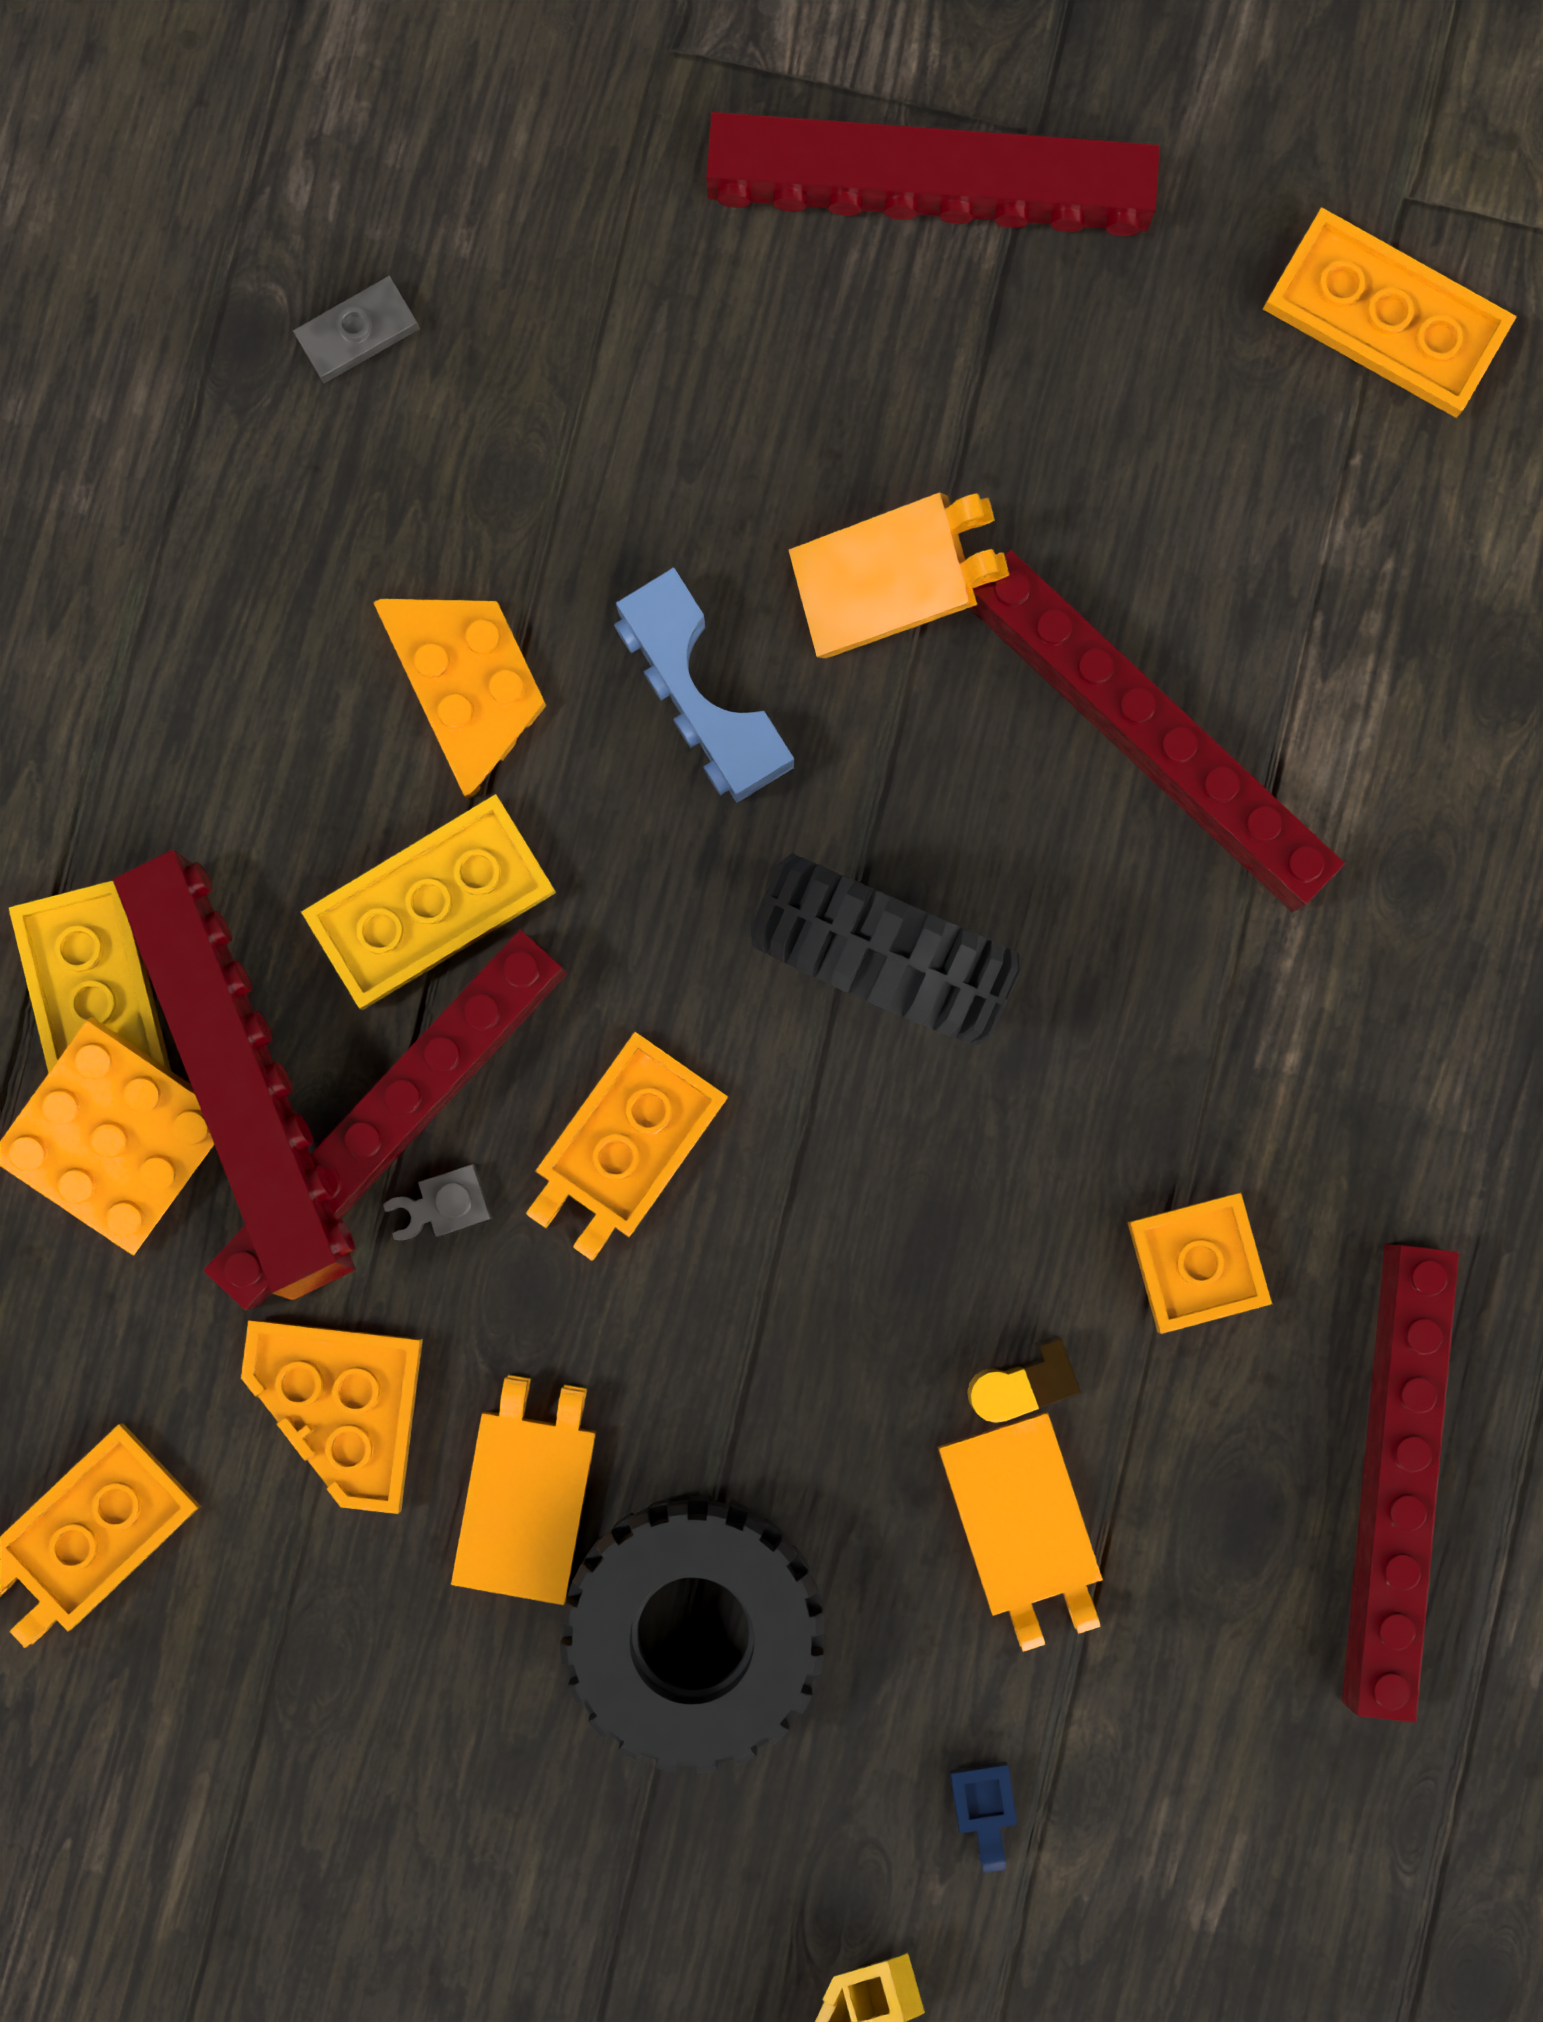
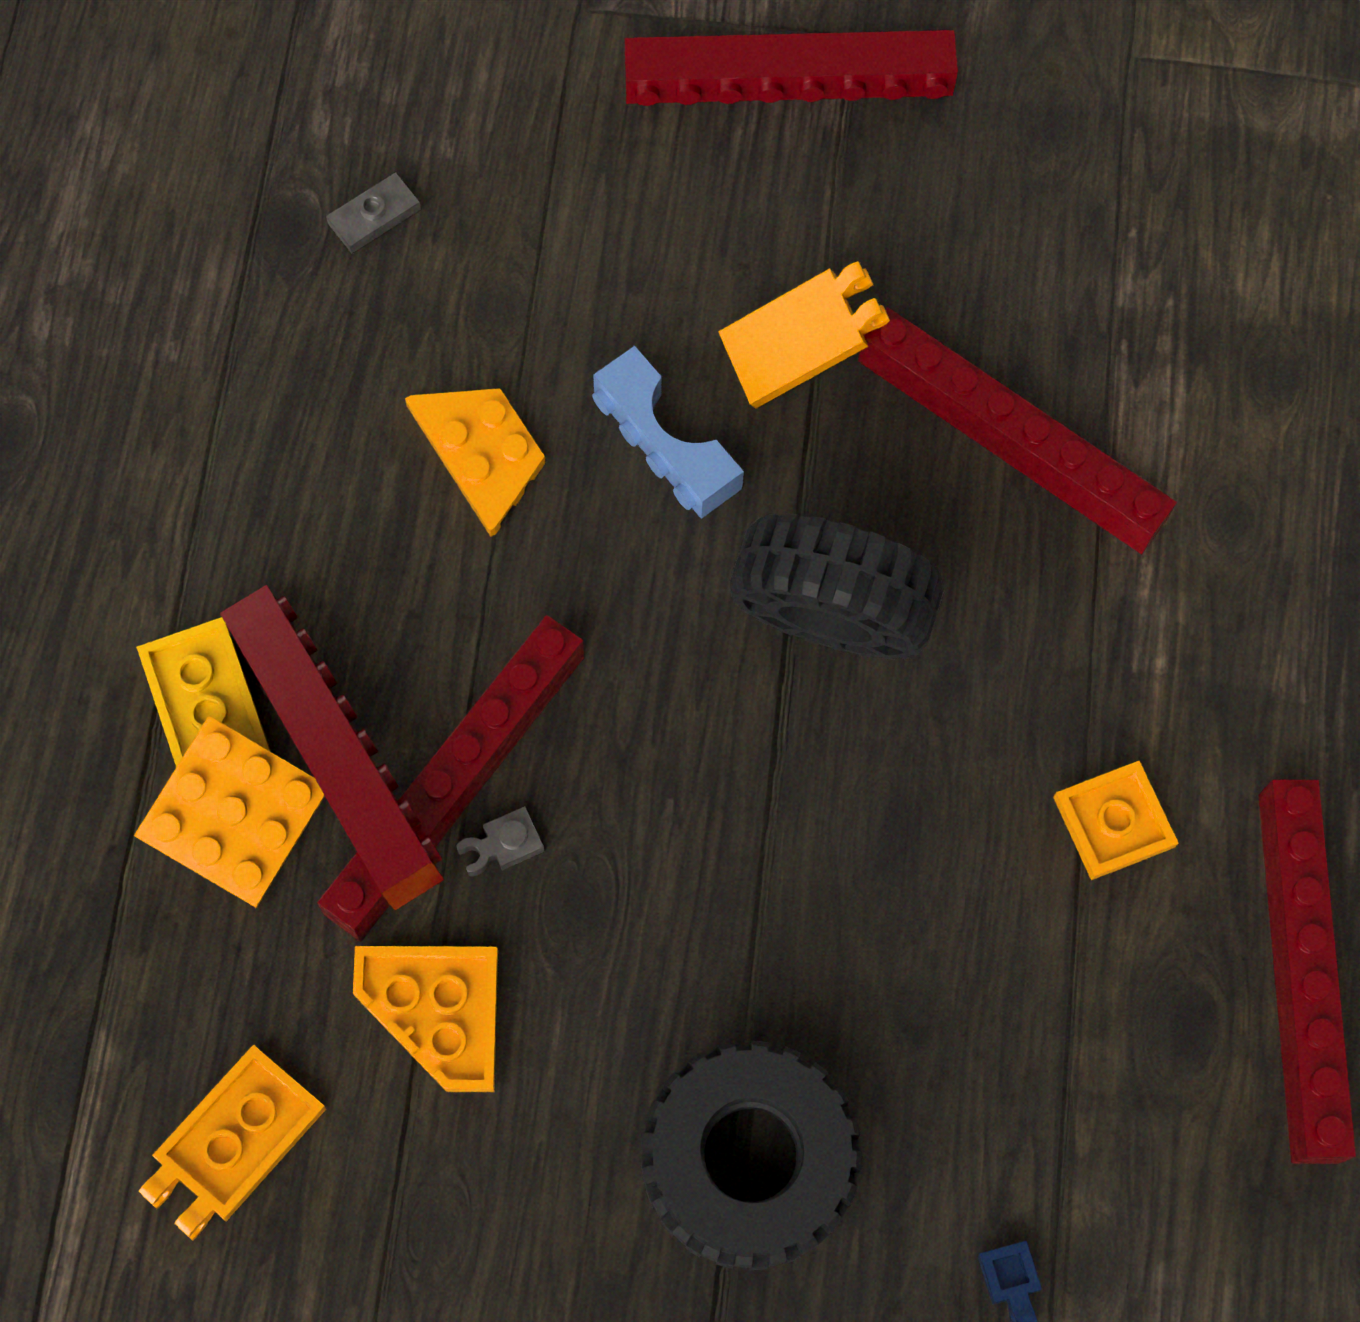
camera: 10 degrees left, 15 degrees down
yellow plate [301,794,556,1010] -> none
light orange tile [451,1374,597,1605] -> none
light orange tile [526,1032,728,1261] -> none
light orange tile [938,1412,1103,1652] -> none
leg [967,1335,1081,1423] -> none
light orange plate [1263,207,1517,418] -> none

